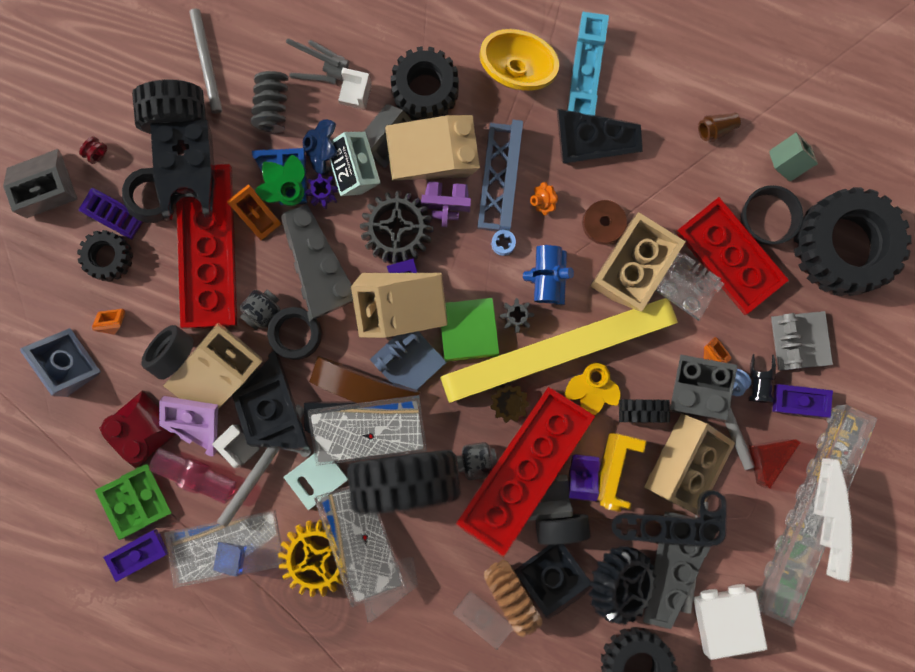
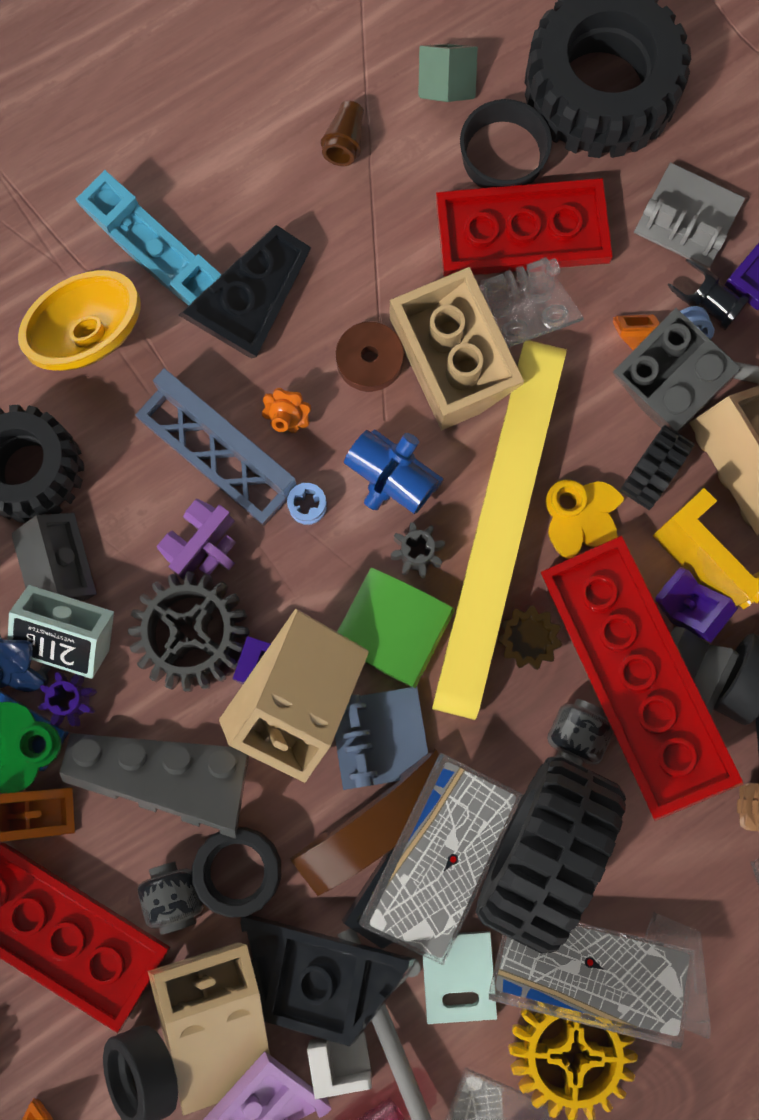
camera: 50 degrees left, 5 degrees down
tan slope [385,115,480,180] -> none

